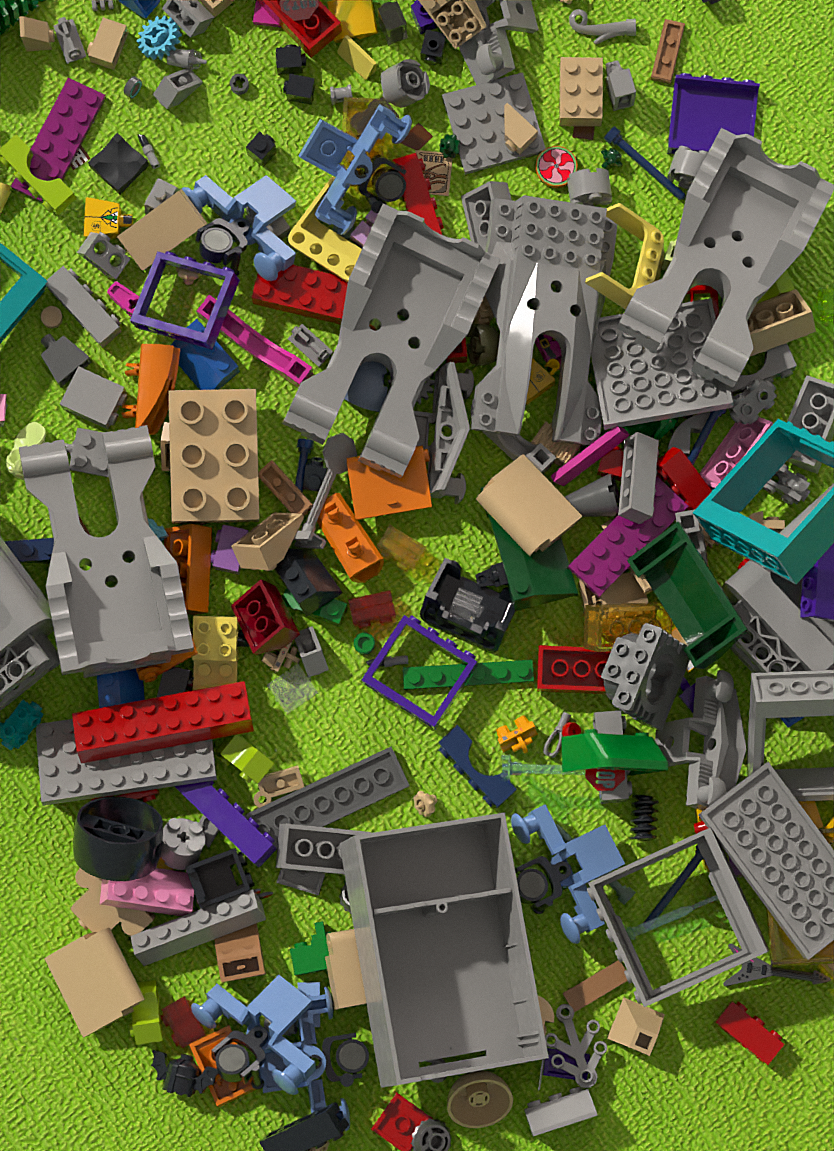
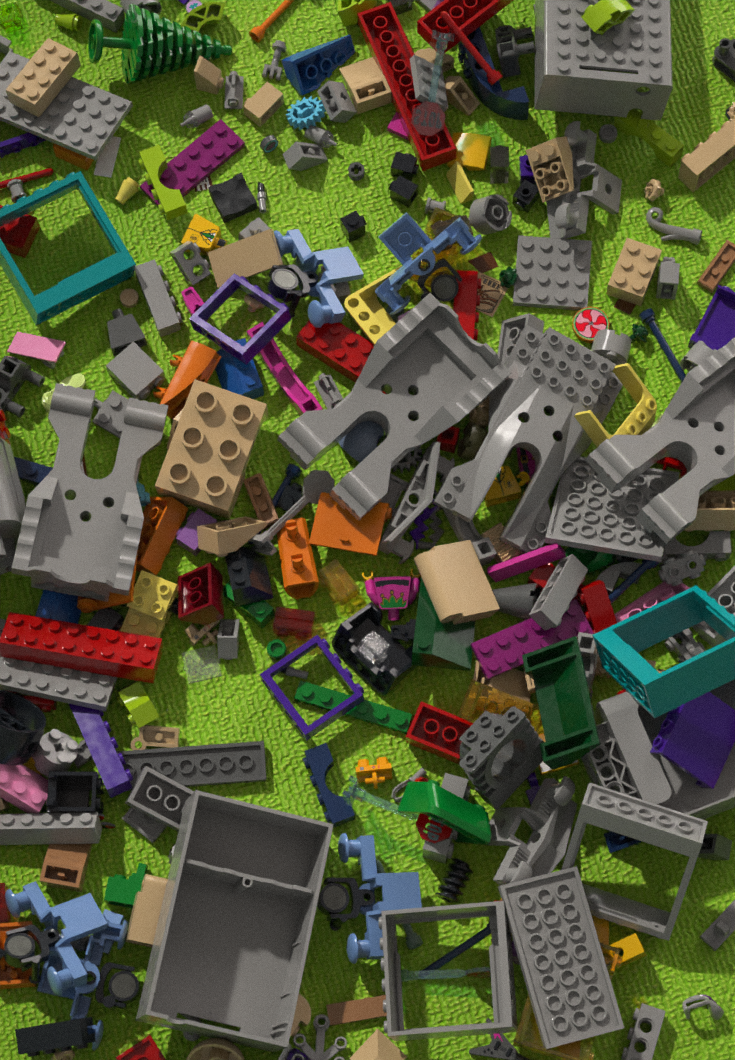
camera: 20 degrees right, 10 degrees down
tan piece [413,791,437,817] -> none
tan slope [504,103,538,155] -> none
none -> light grey piece [180,104,213,128]
none -> dark pink torso [362,569,421,620]
none -> piece [409,490,444,550]

